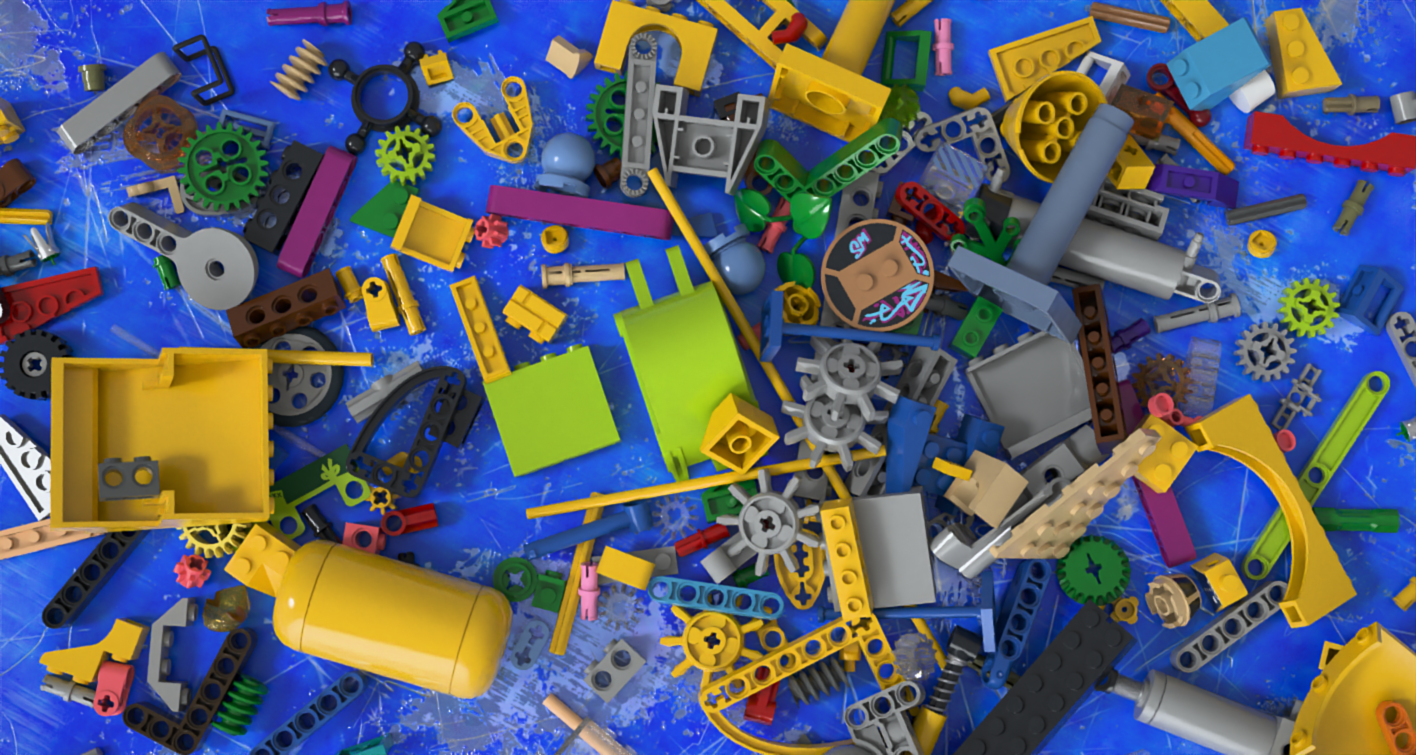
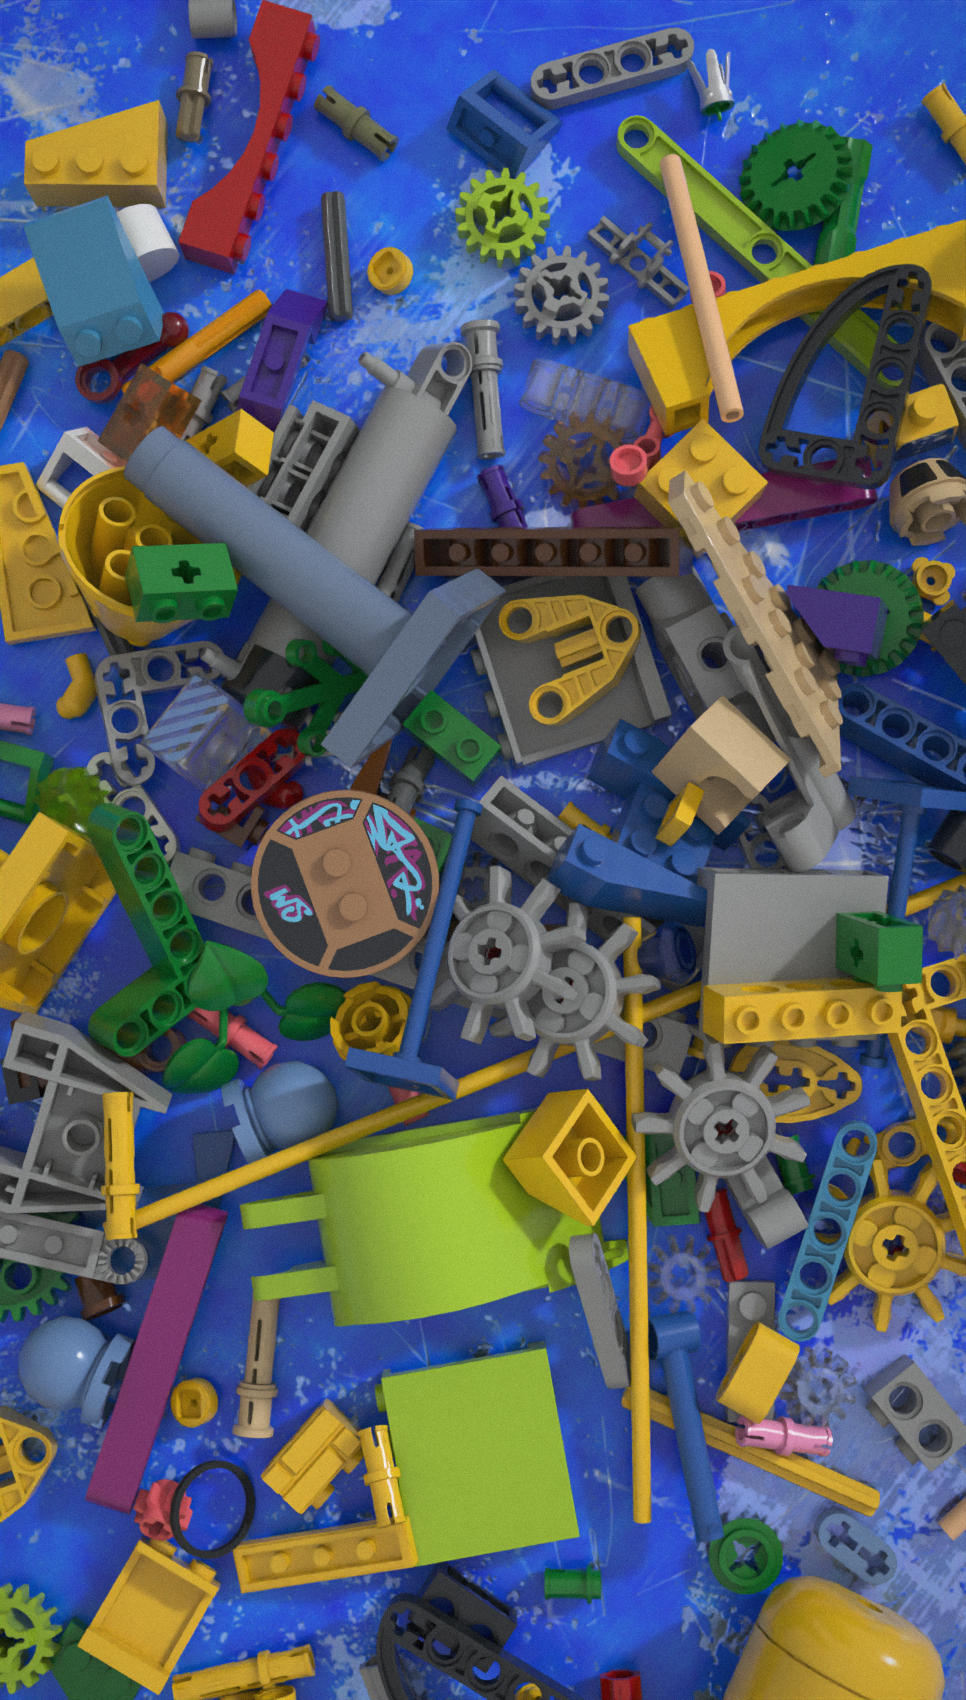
camera: 80 degrees left, 0 degrees up
green bracket [531,569,567,613] -> none
none -> yellow pin [101,1092,140,1240]
none -> green brick [125,543,238,623]
none -> black piece [170,1460,255,1559]
none -> yellow pin [358,1425,407,1529]
none -> yellow connector [498,594,642,727]
none -> green pin [544,1565,601,1604]
none -> light grey beam [569,1233,631,1389]
none -> clear blue cone [637,921,697,985]
none -> light nougat piece [659,154,744,423]
none -> green gear [739,118,854,231]
none -> black beam [759,264,932,490]
none -> dark purple slope [786,585,888,667]
none -> green brick [835,911,923,992]

